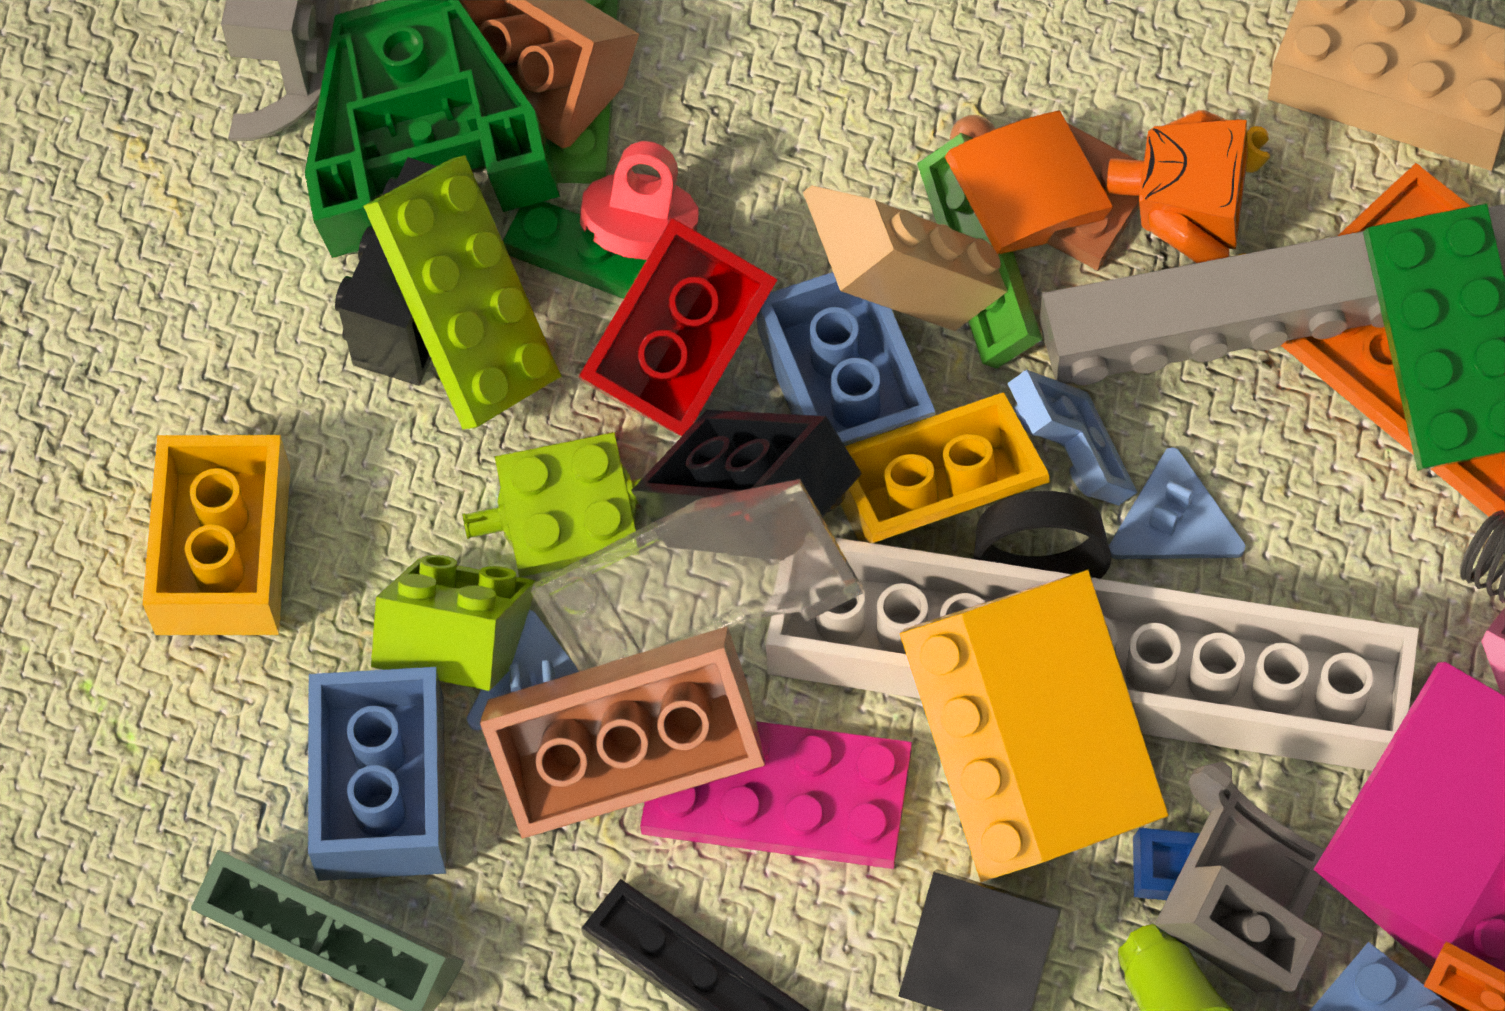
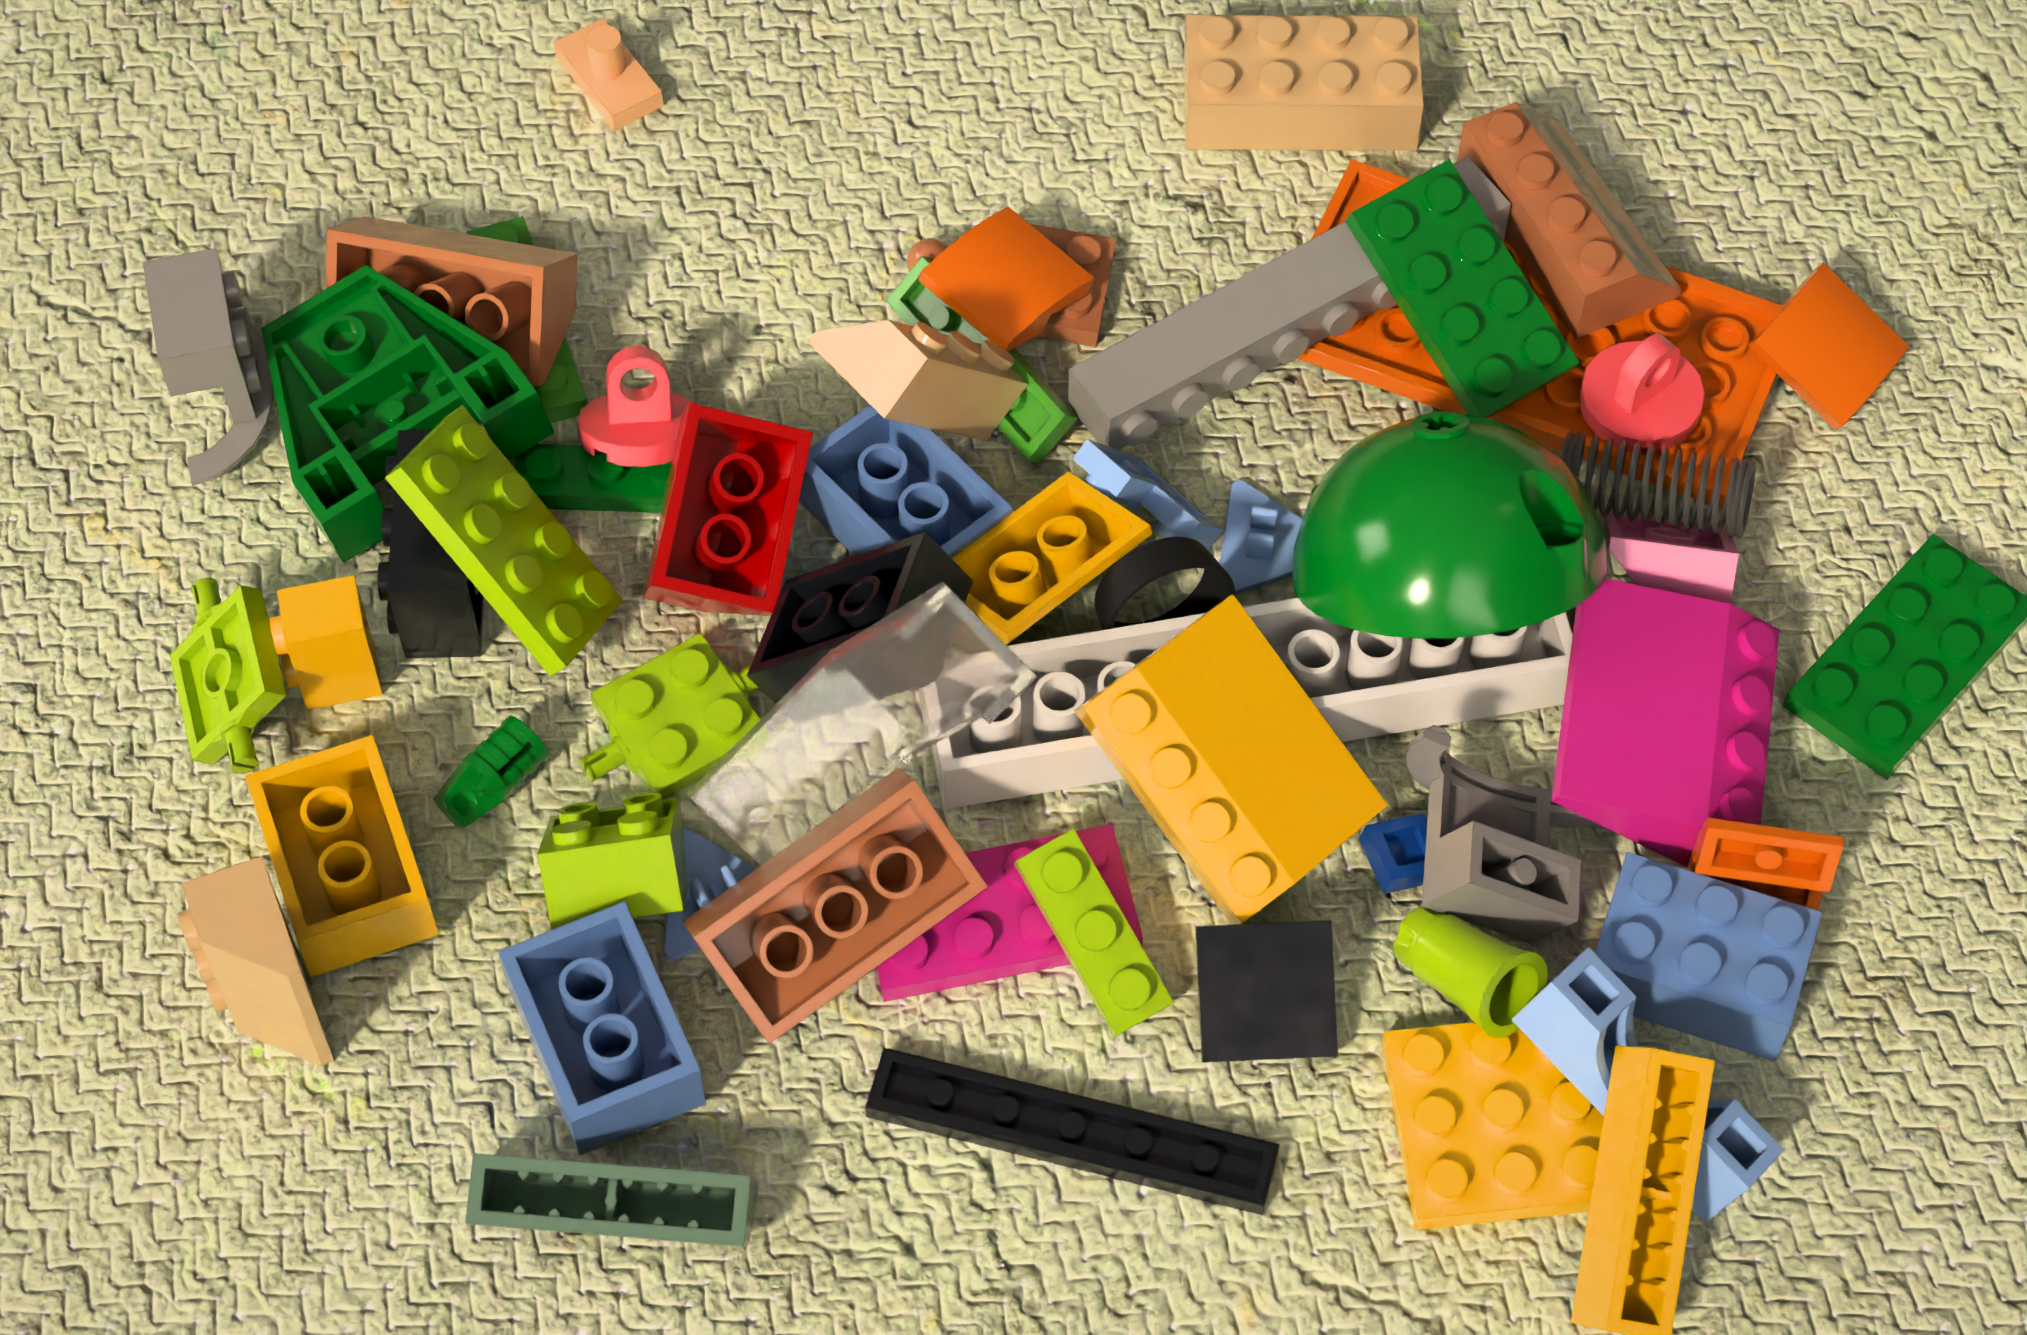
camera: 25 degrees left, 5 degrees down
orange torso [1107,110,1270,263] -> none
none -> lime plate [169,578,287,774]
none -> tan slope [177,856,334,1066]
none -> yellow brick [269,575,383,710]
none -> green hinge [433,715,550,828]
none -> lime plate [1014,828,1174,1038]
none -> green piece [1292,411,1609,639]

